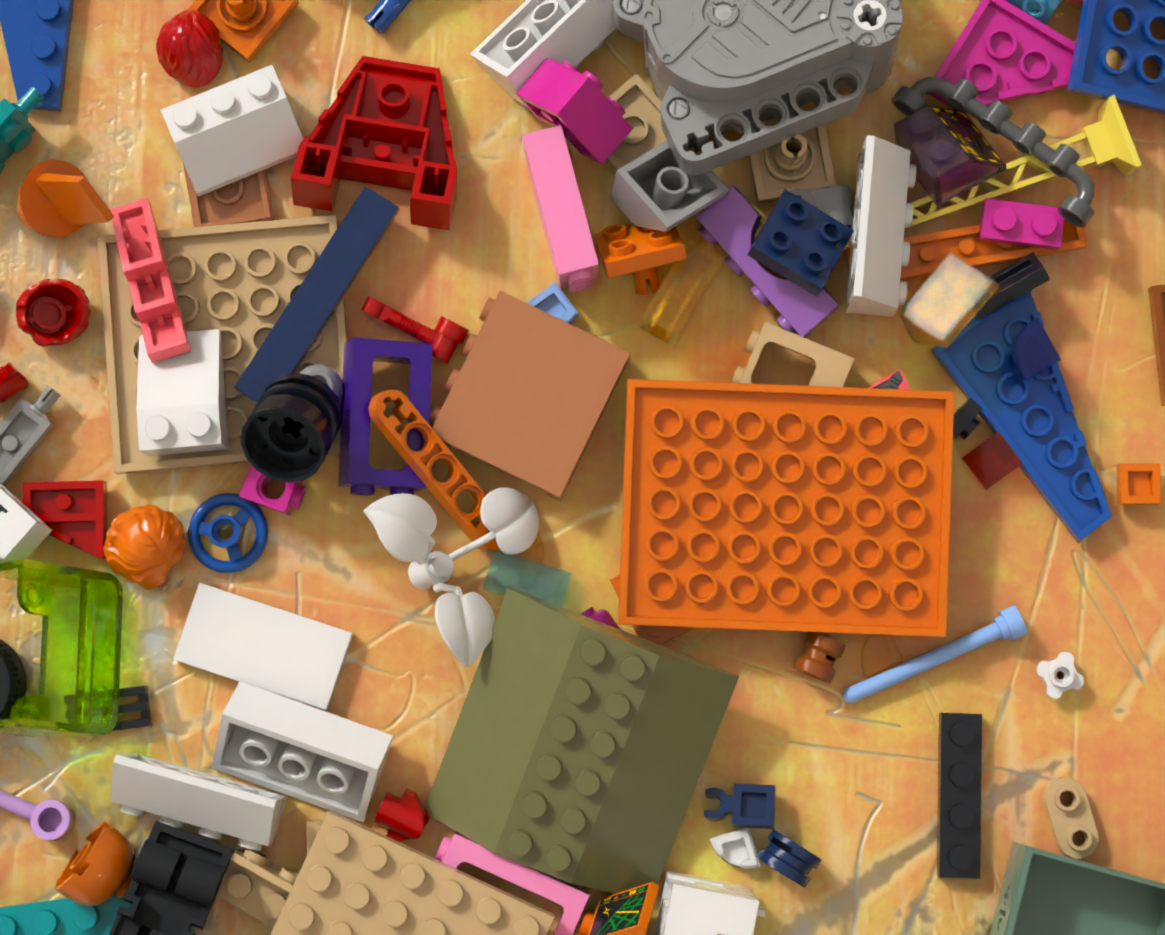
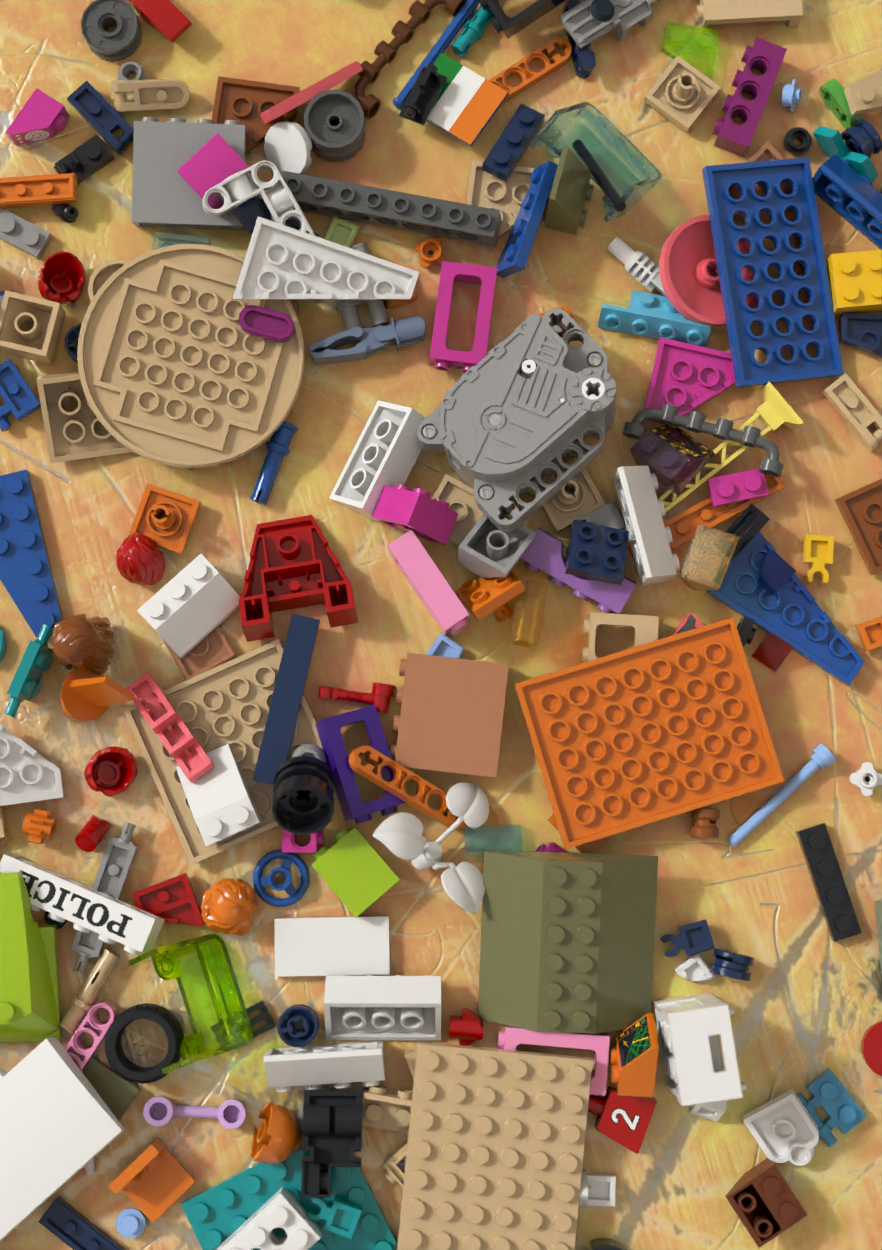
camera: 20 degrees left, 0 degrees up
none -> dark orange hair [52,614,115,675]
none -> dark blue wheel [278,1004,319,1047]
none -> lime brick [311,826,400,917]
none -> yellow plate [803,534,834,584]

